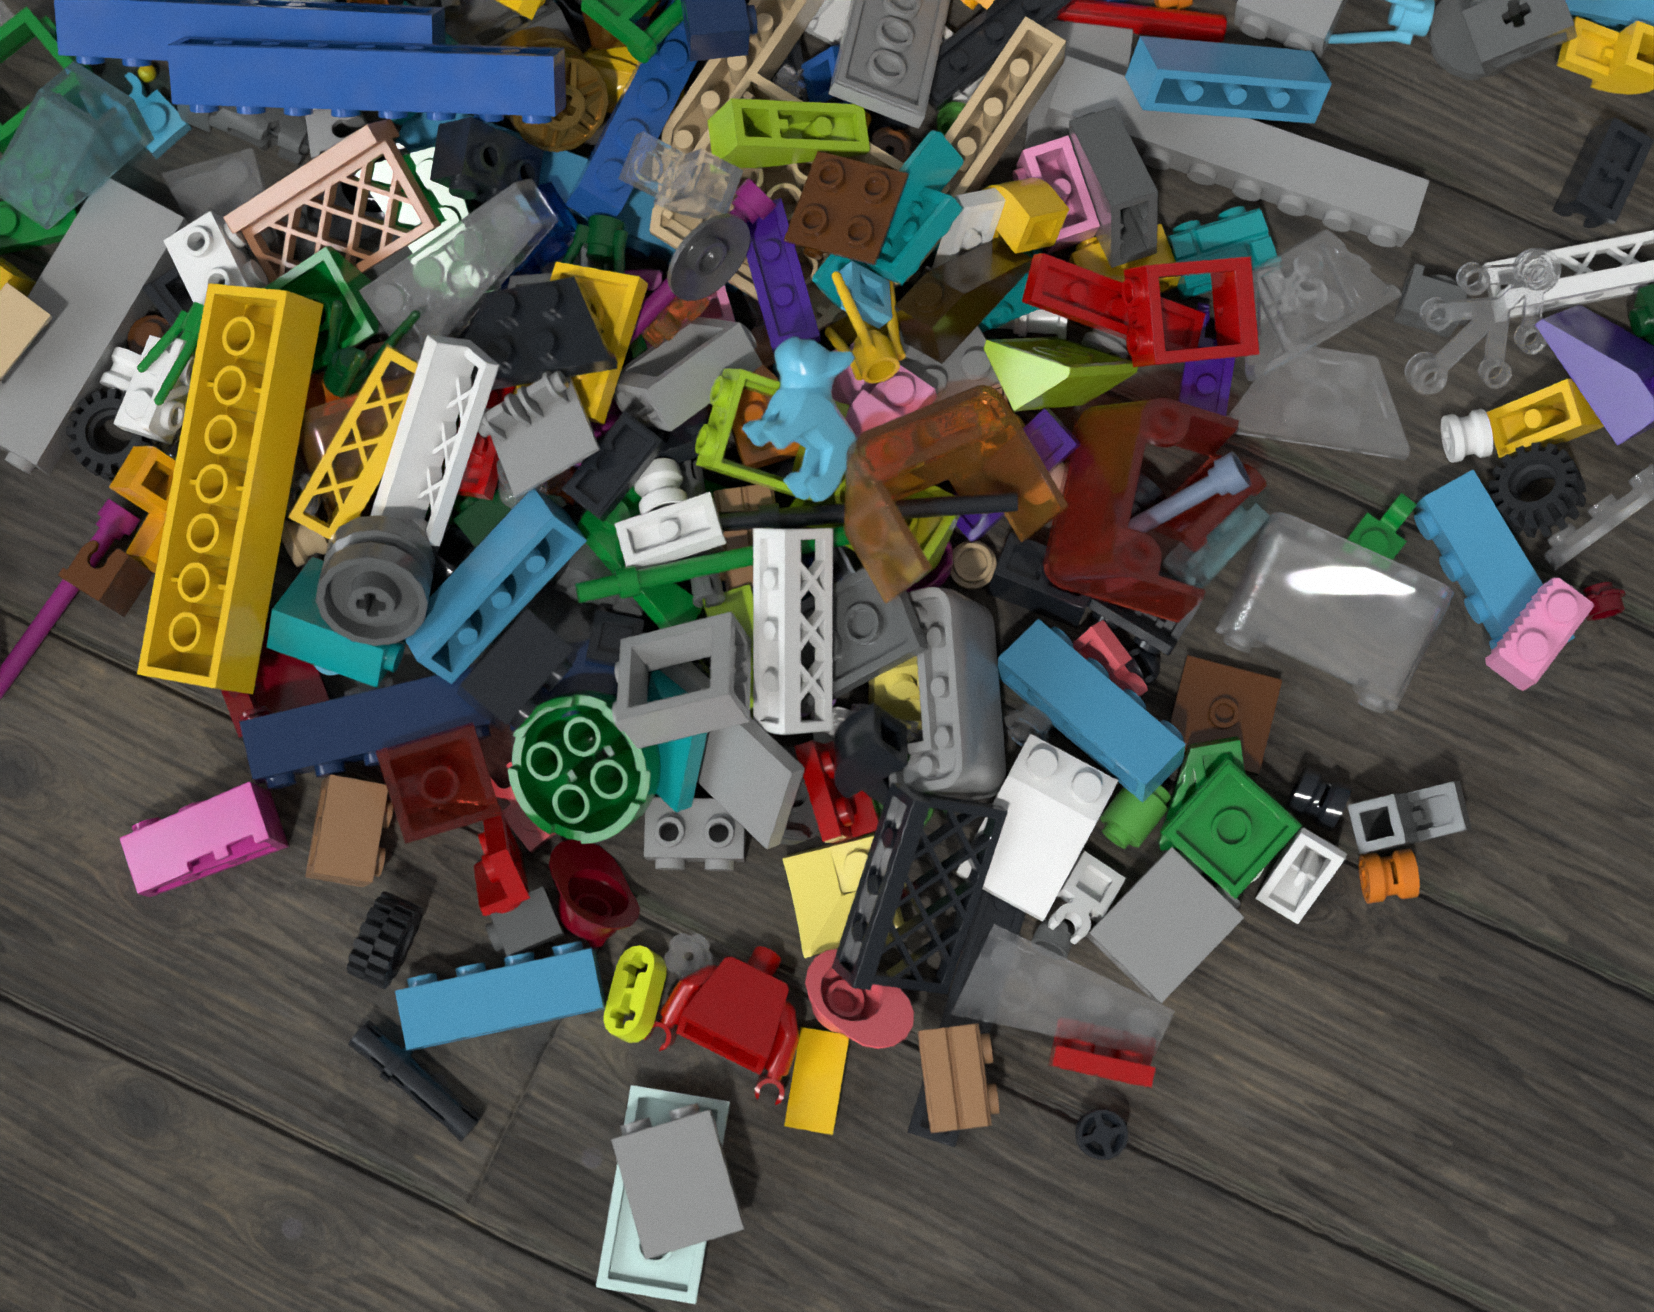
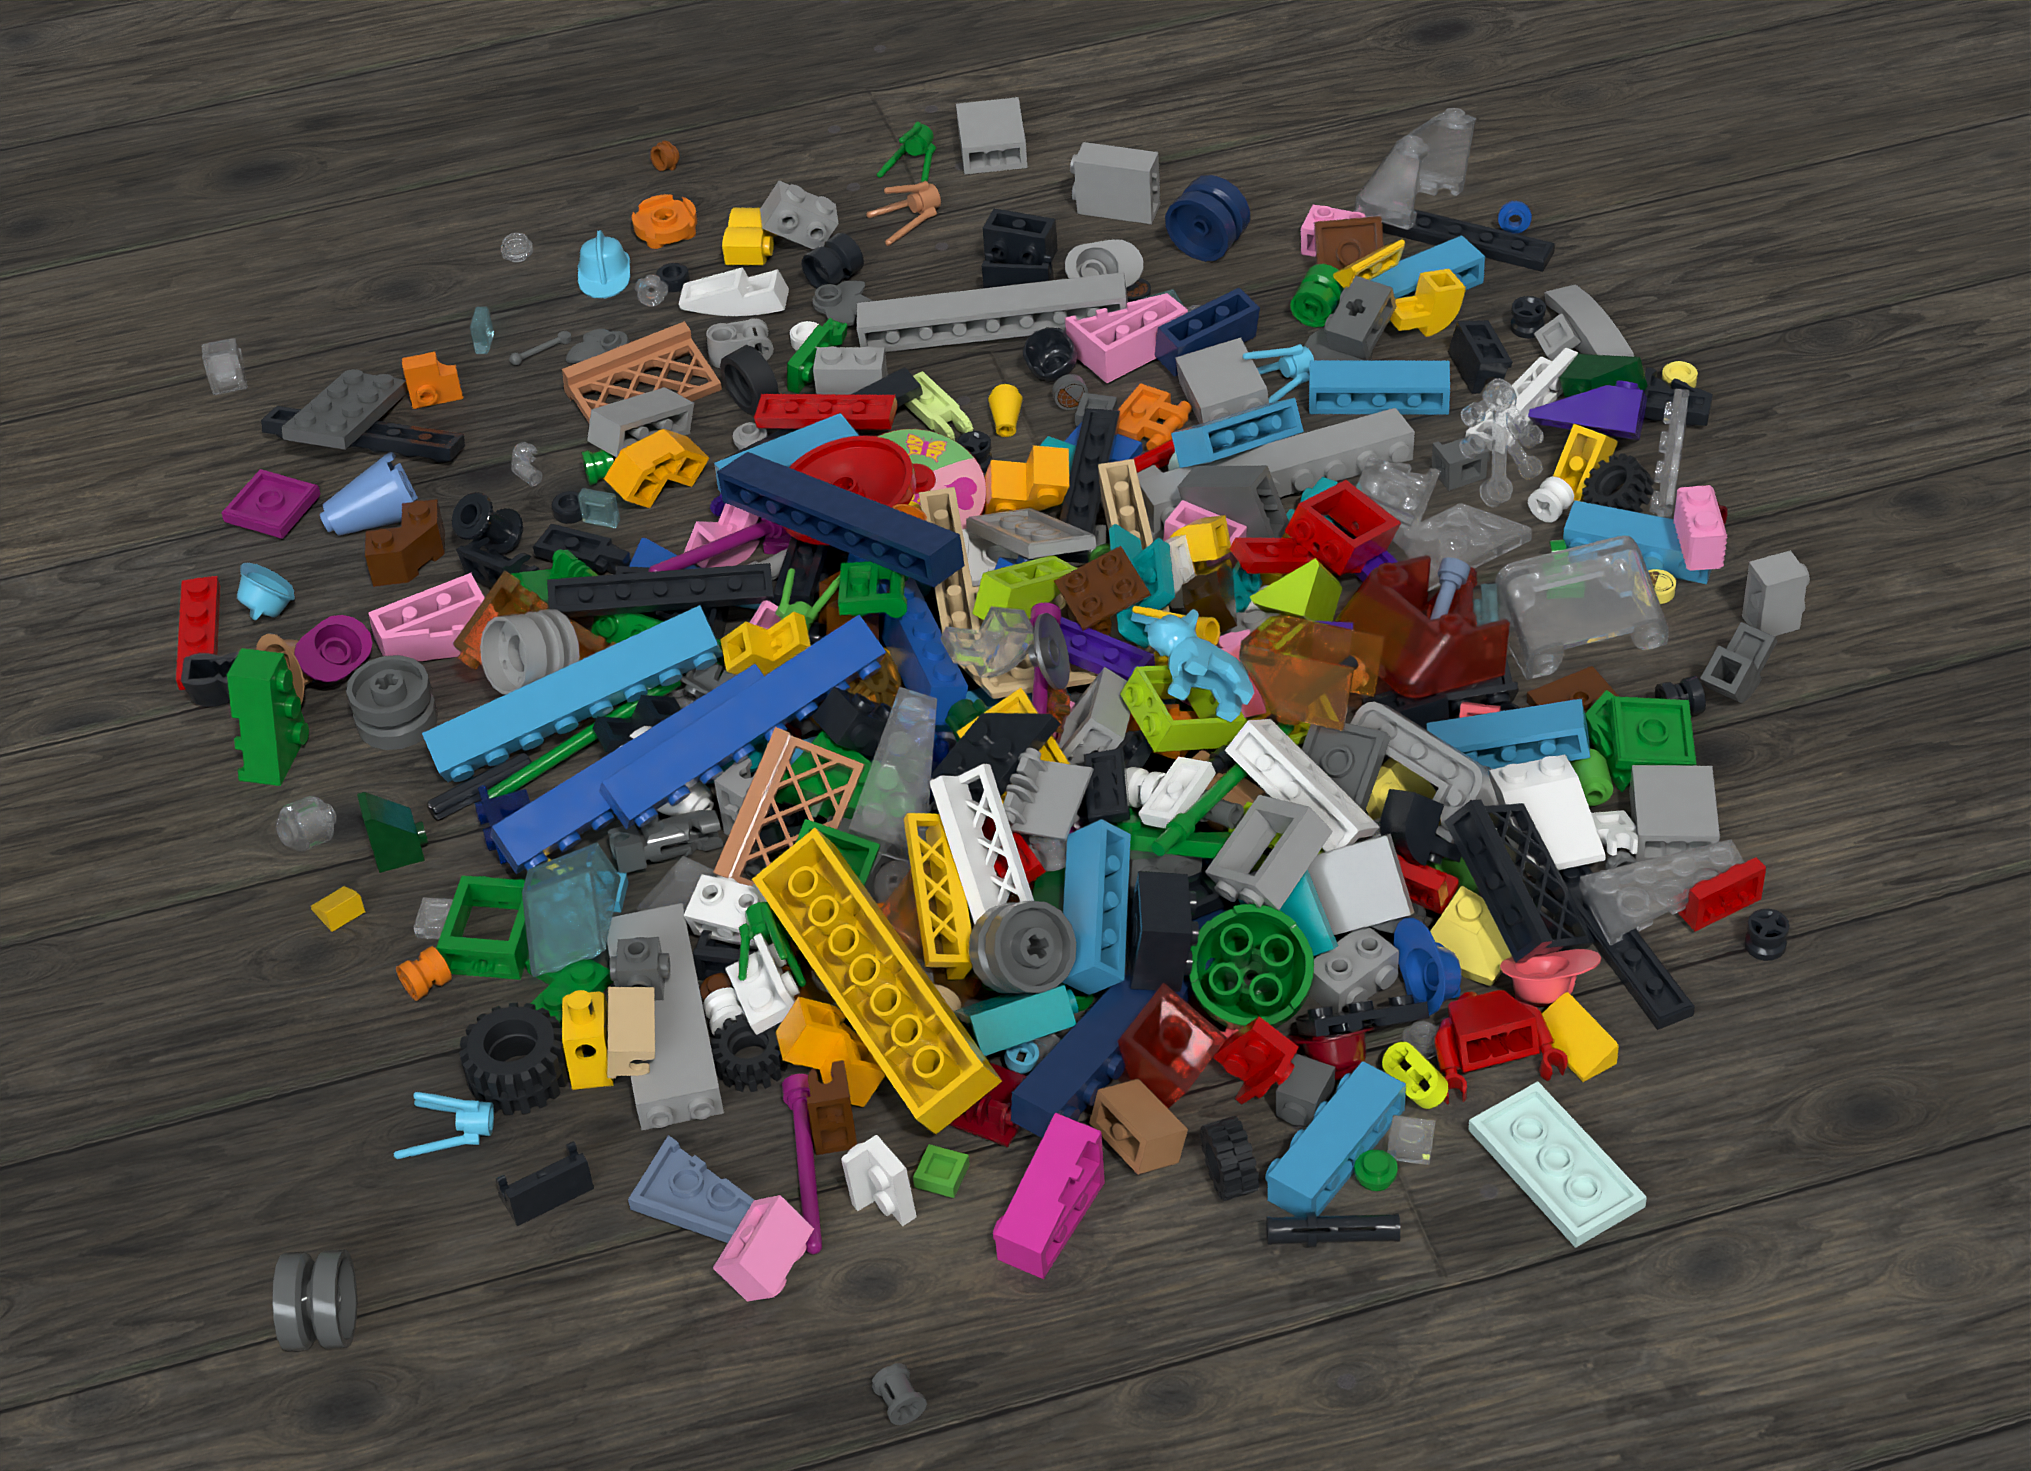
camera: 40 degrees left, 35 degrees down
dark green plant [322,300,421,398] -> none
light grey brick [611,1103,746,1259] -> none
medium nougat brick [918,1024,1000,1133] -> none
white slope [1255,828,1347,924] -> none
orange wheel [1359,849,1420,904] -> none
none -> dark grey brick [610,937,671,1001]
none -> white bracket [841,1135,917,1226]
none -> bright green plate [913,1144,970,1198]
none -> black wing [1296,994,1429,1037]
none -> dark azure brick [1309,360,1450,415]
none -> green plate [1354,1150,1398,1191]
none -> clear plate [1387,1115,1436,1165]
none -> blue piece [1394,918,1462,1015]
none -> light yellow tile [1638,569,1676,604]
none -> light grey brick [1742,550,1810,636]

